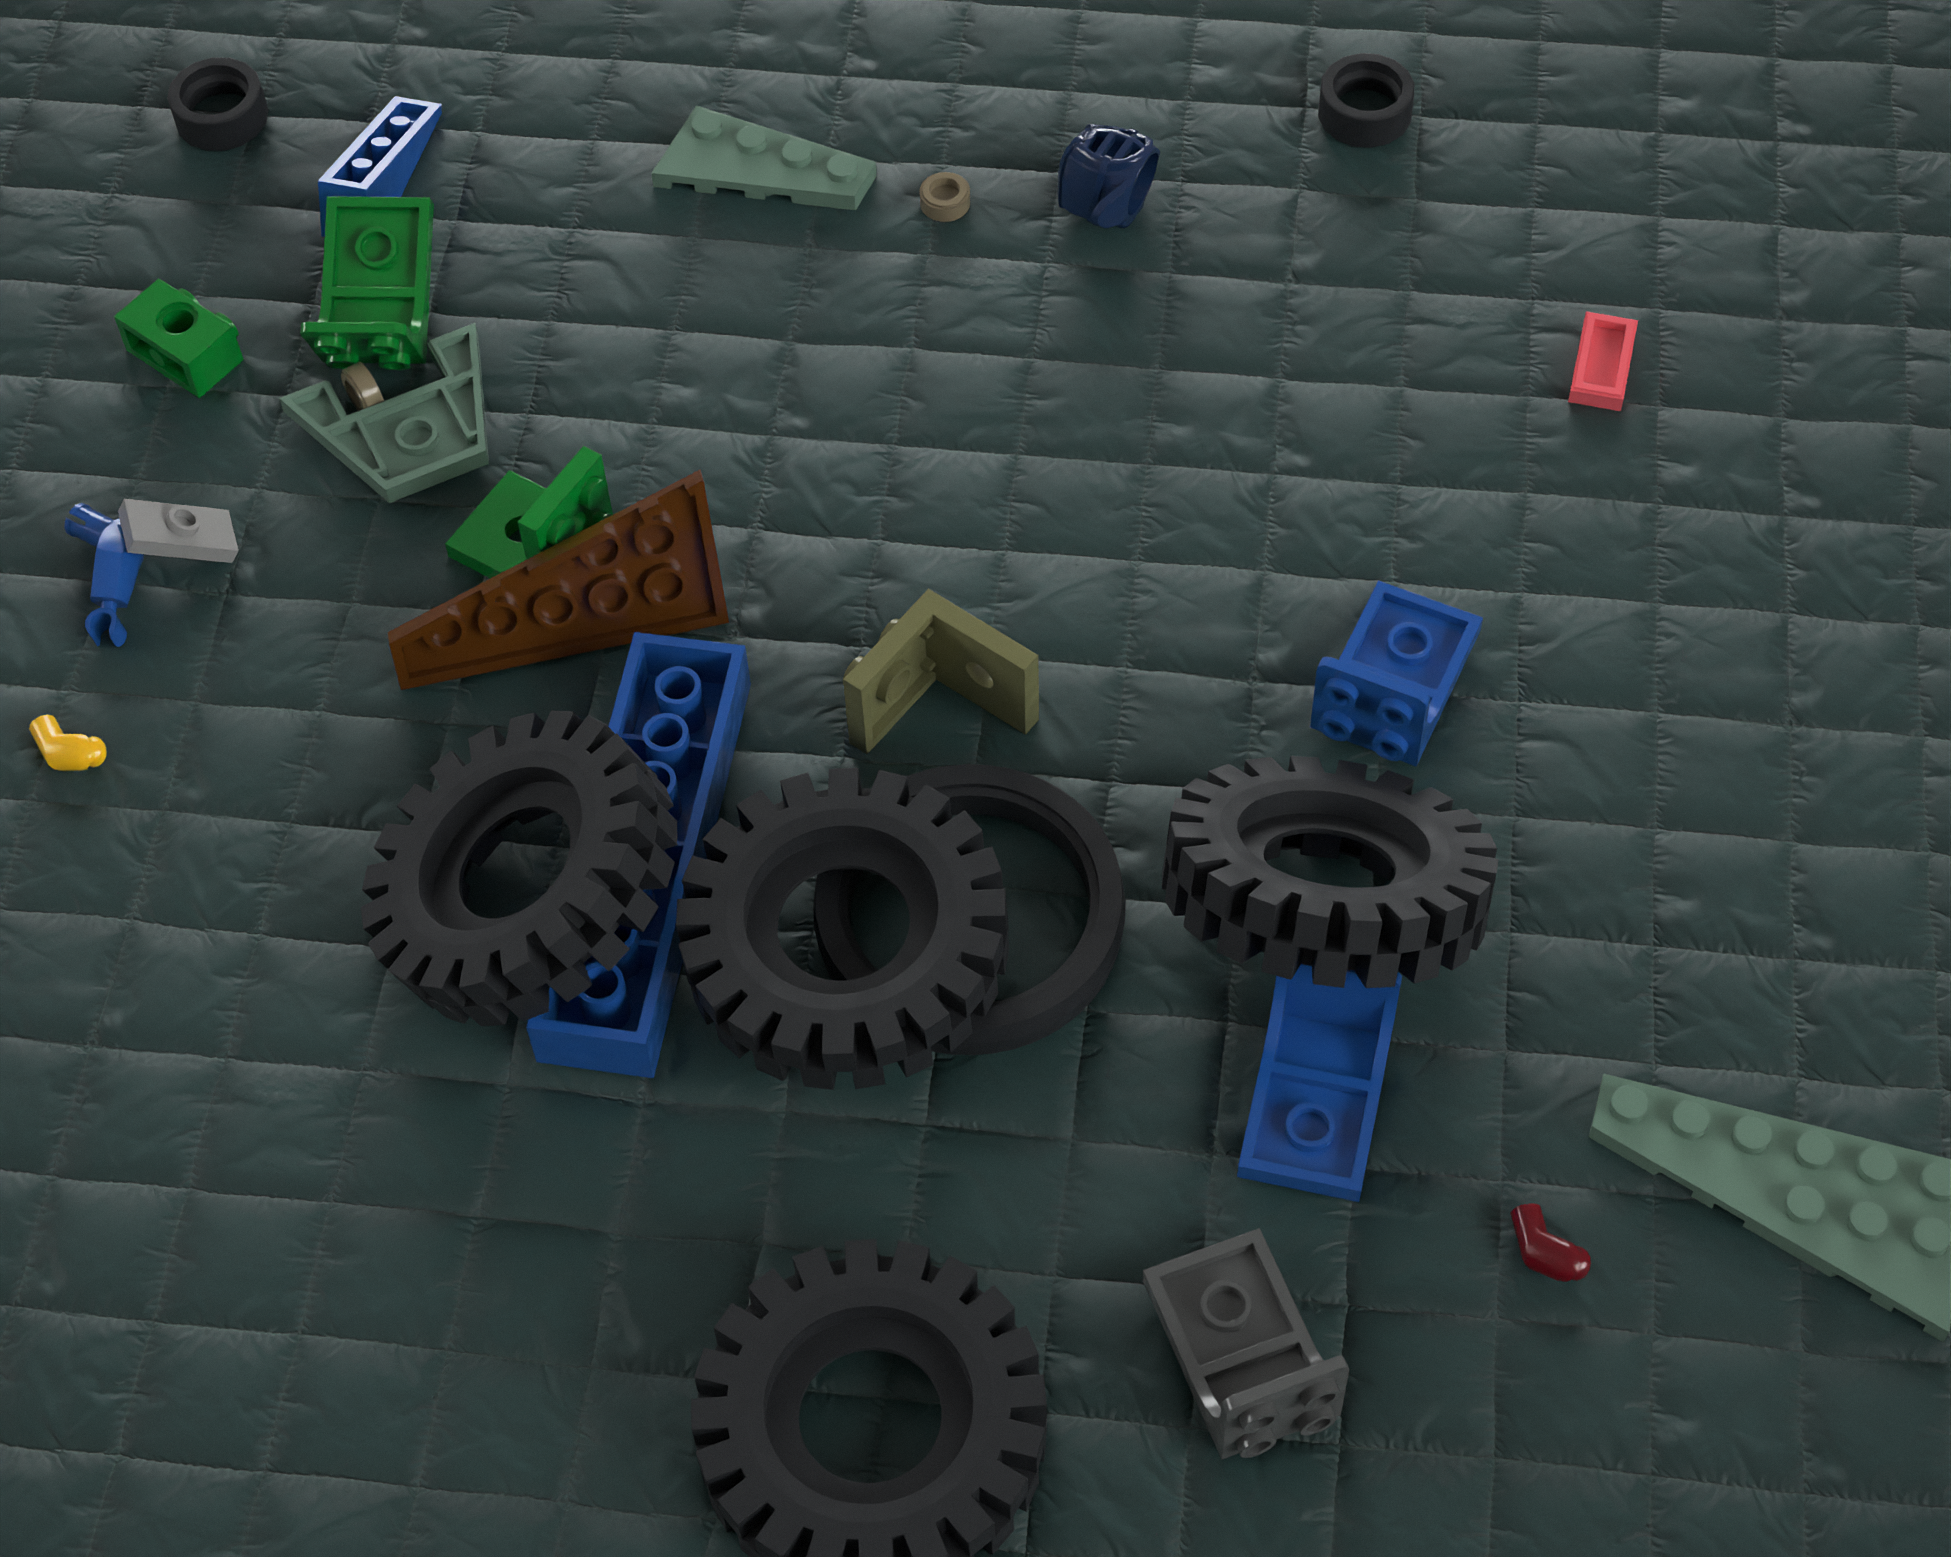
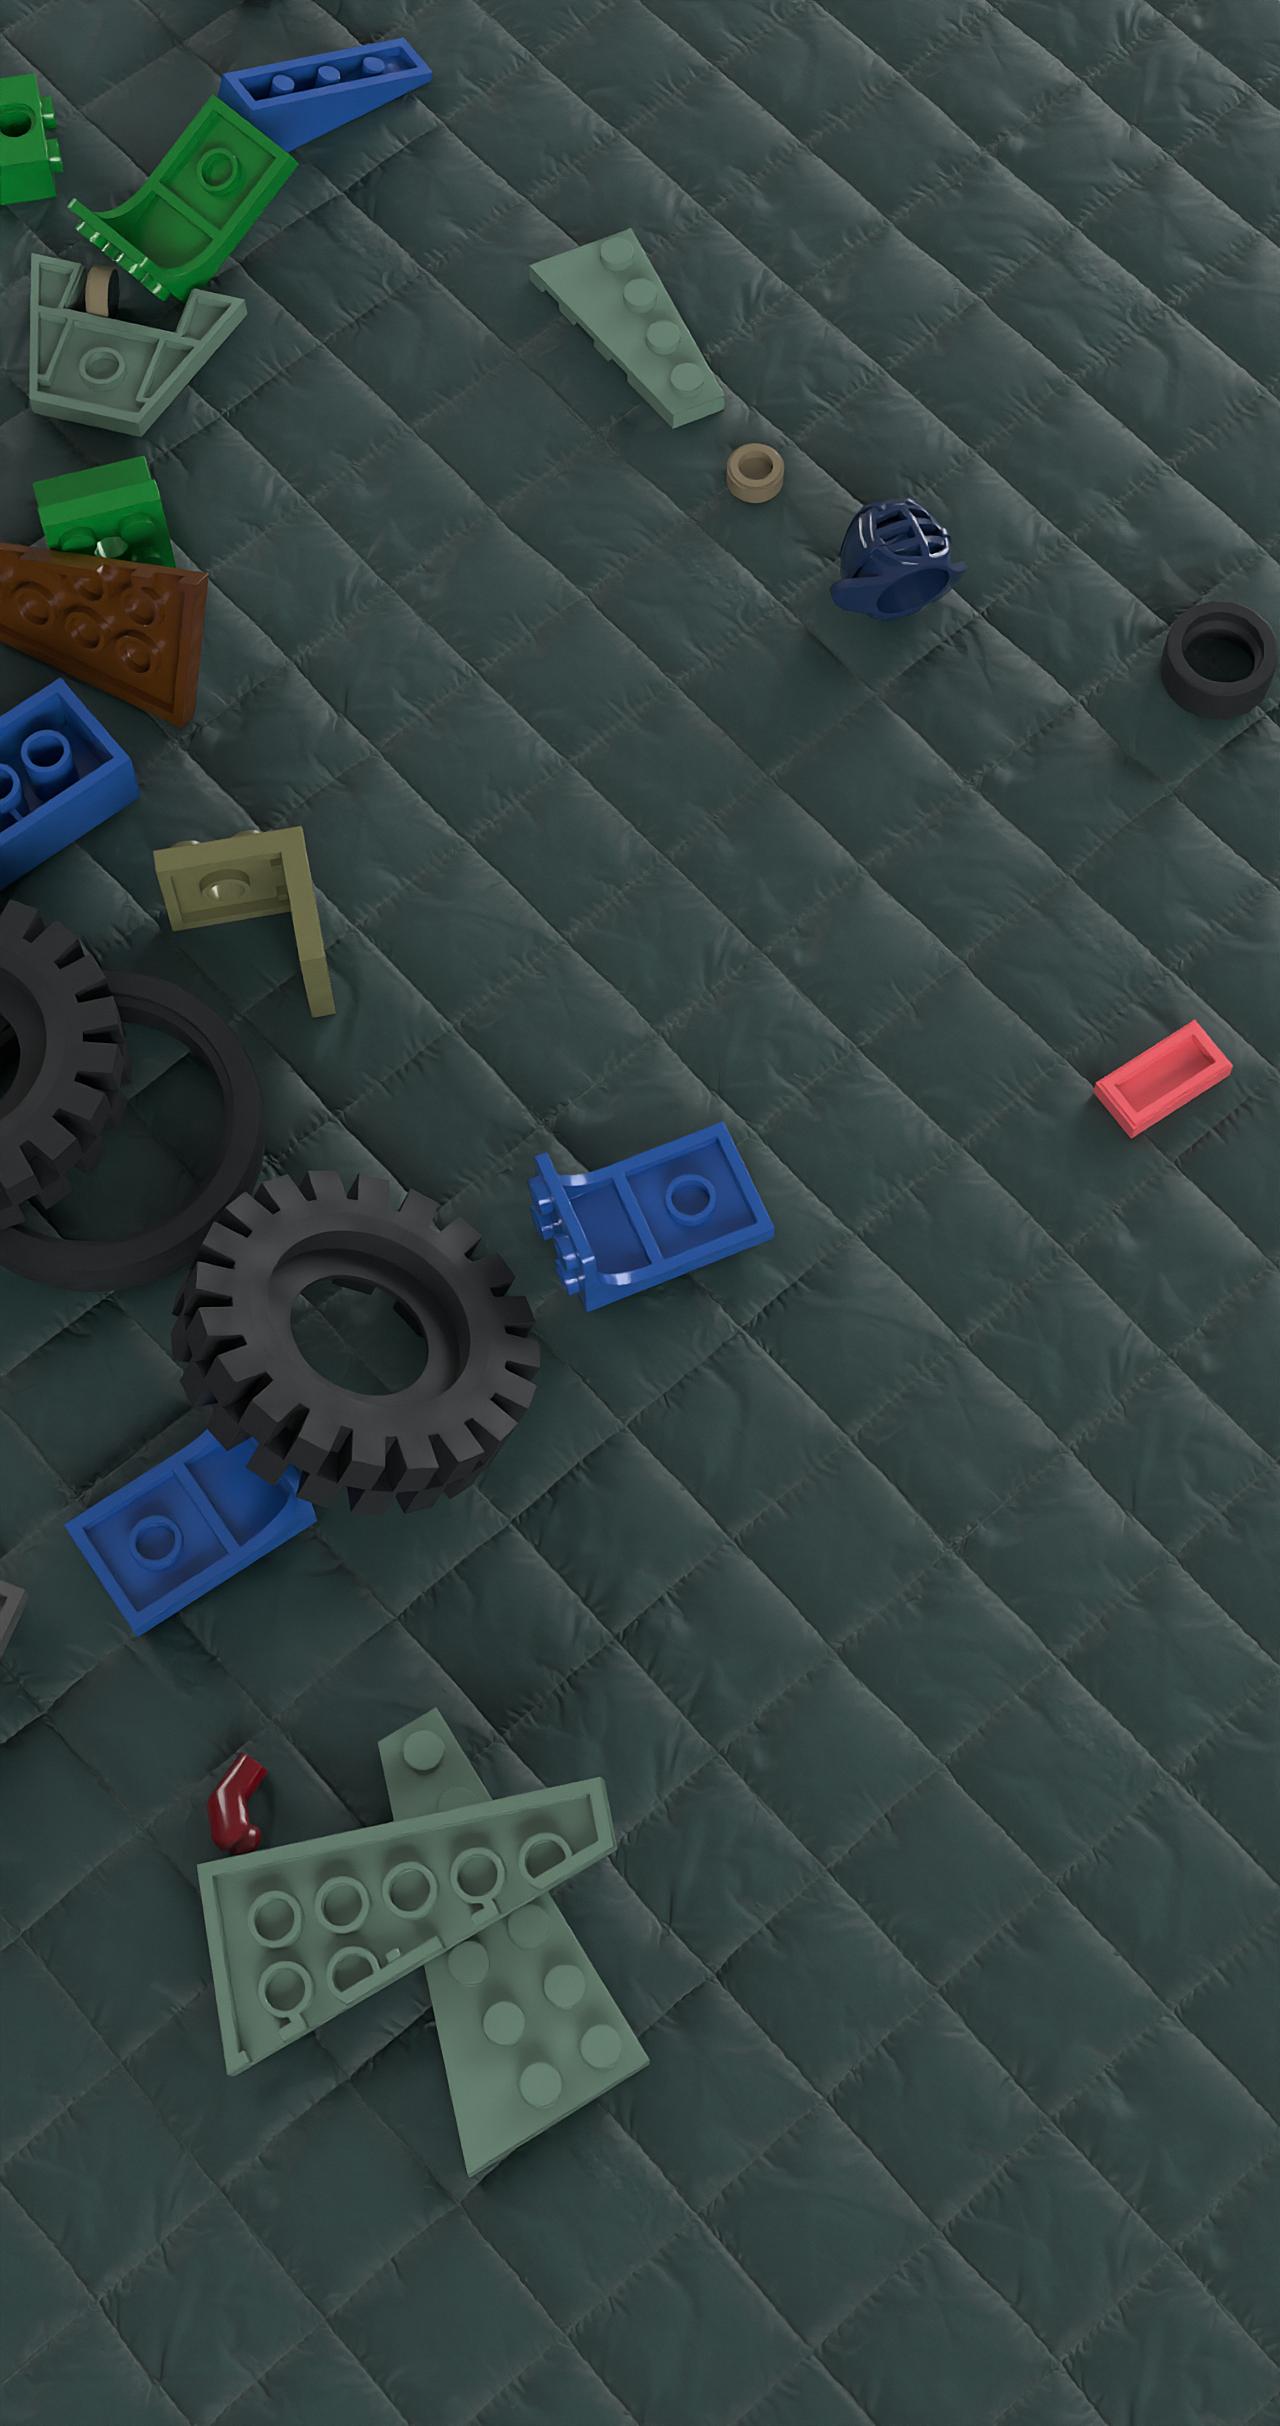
camera: 40 degrees right, 10 degrees up
none -> sand green wing [197,1777,617,2076]

